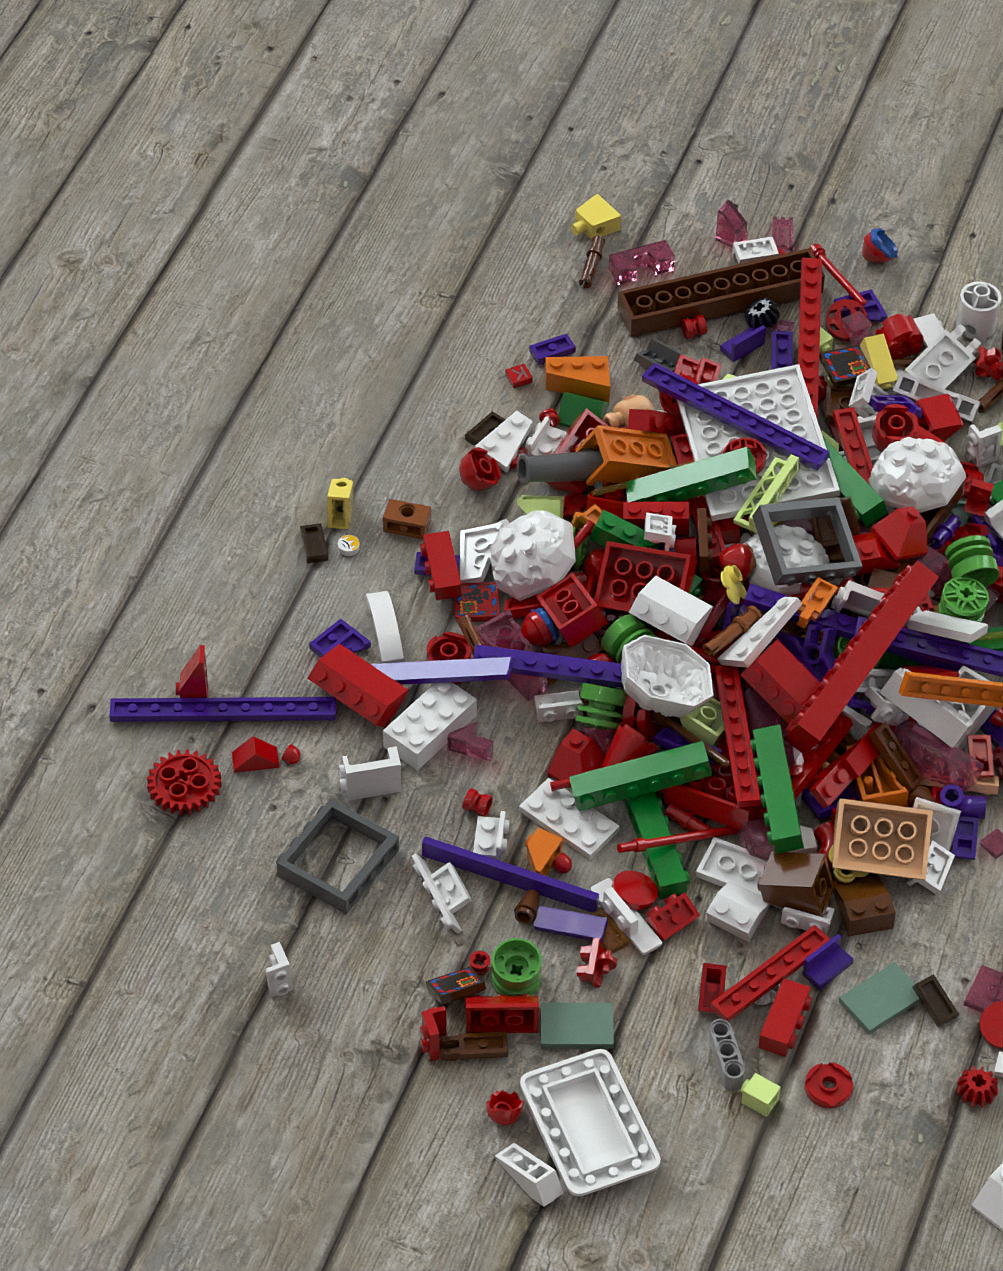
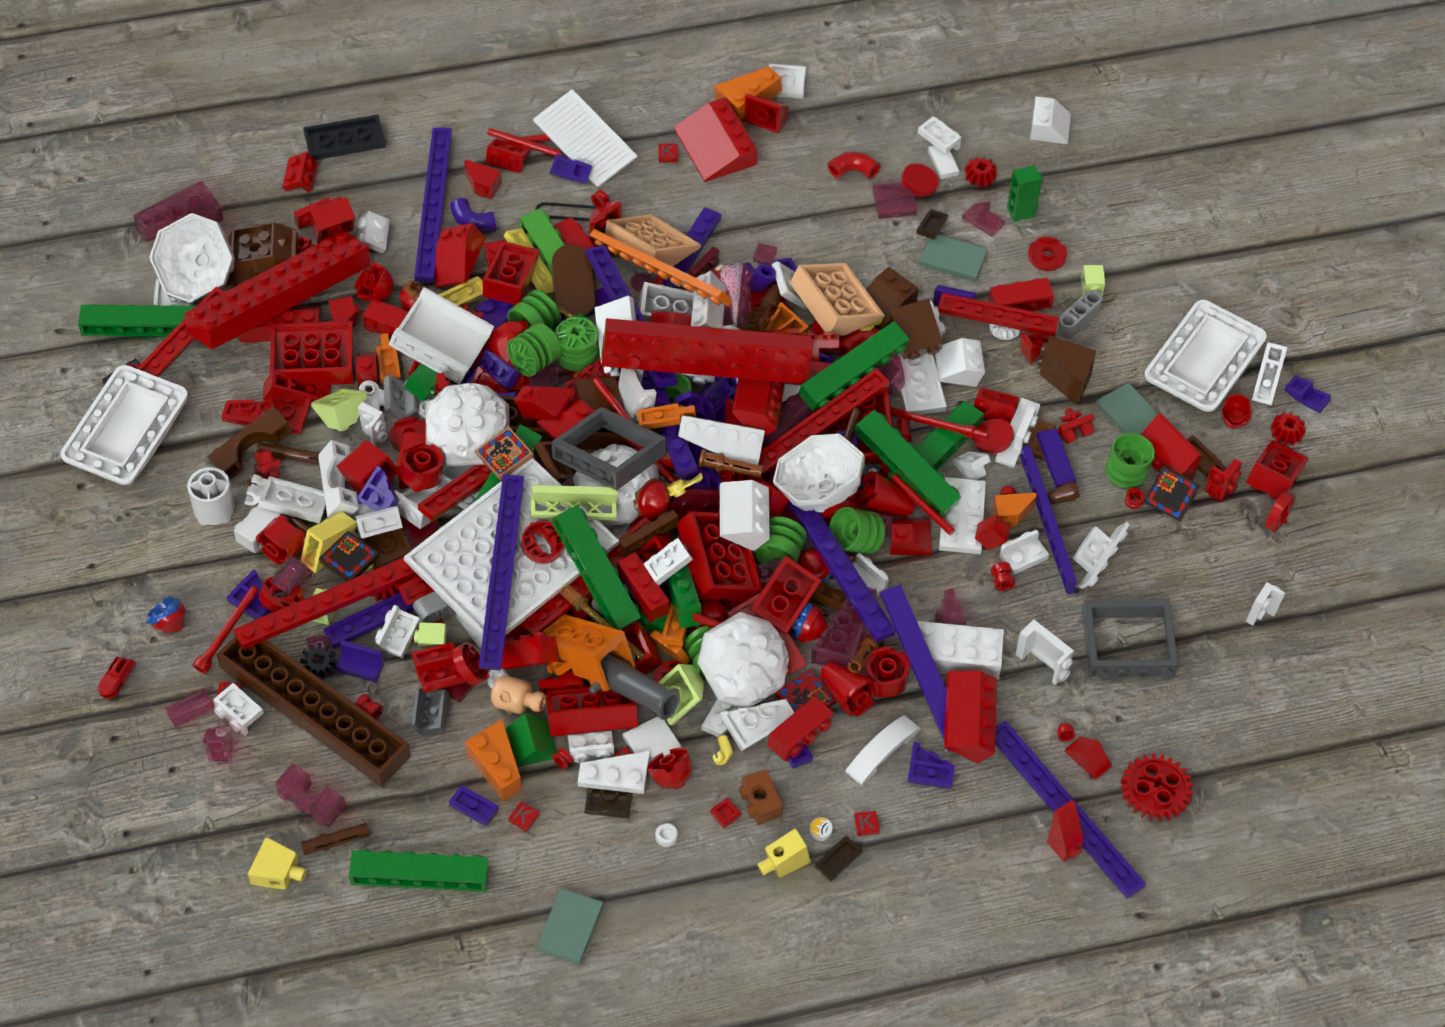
camera: 125 degrees left, 5 degrees up
none -> red arm [98,656,136,699]
none -> green brick [349,849,489,892]
none -> white bracket [375,605,421,658]
none -> tile [475,427,534,481]
none -> sand green tile [536,888,603,965]
none -> white tile [623,716,681,762]
none -> white tile [655,823,678,847]
none -> red tile [710,797,741,829]
none -> light yellow arm [713,735,733,765]
none -> red cone [820,662,879,717]
none -> red tile [853,811,880,837]
none -> white slope [952,451,991,480]
none -> clear pink slope [962,201,1005,237]
none -> red brick [975,514,1011,551]
none -> green brick [1007,165,1043,222]
none -> reddish brown slope [1038,336,1096,405]
none -> red slope [1246,440,1309,500]
none -> red piece [1265,491,1295,533]
none -> red gear [1270,412,1306,446]
none -> dark purple slope [1285,375,1331,413]

